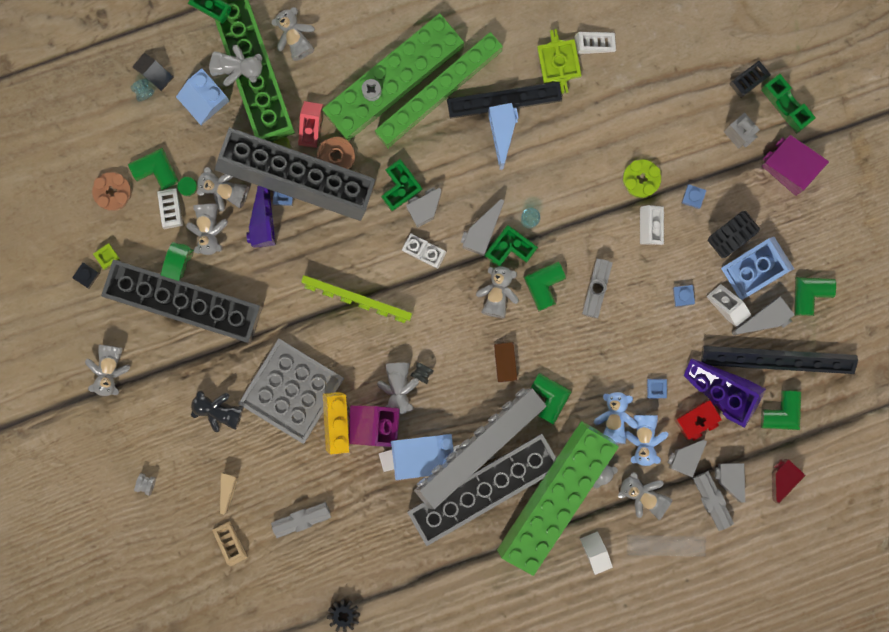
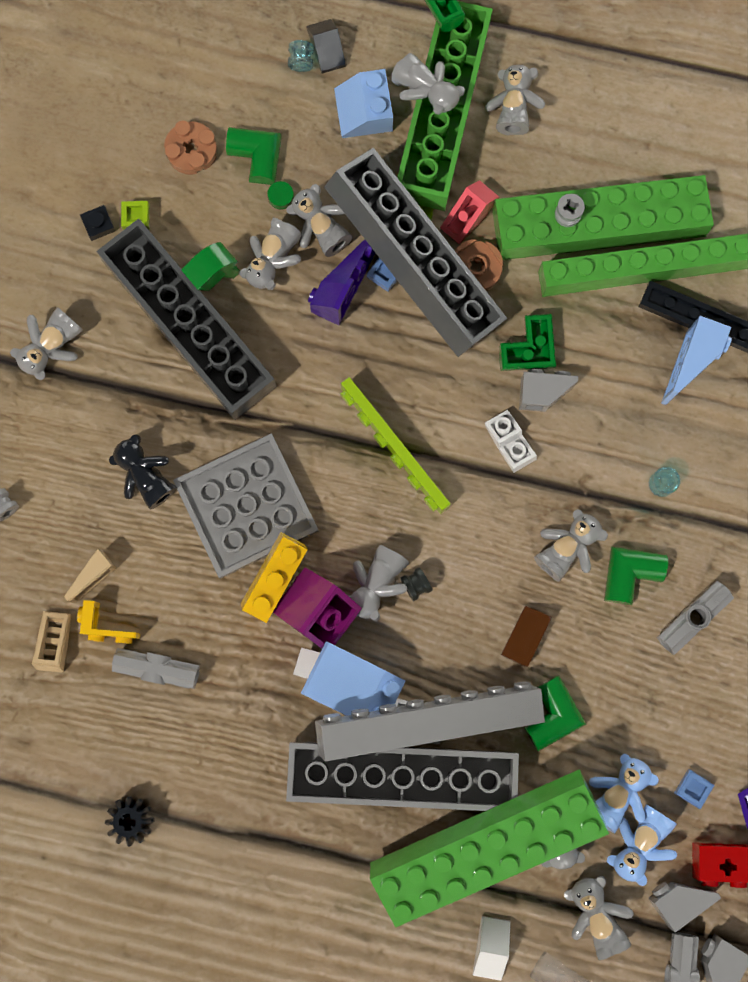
camera: 30 degrees right, 5 degrees down
white slope [157,188,183,229] -> none
light grey slope [461,199,504,256] -> none
green brick [485,225,538,267] -> none
none -> yellow bracket [77,600,140,644]

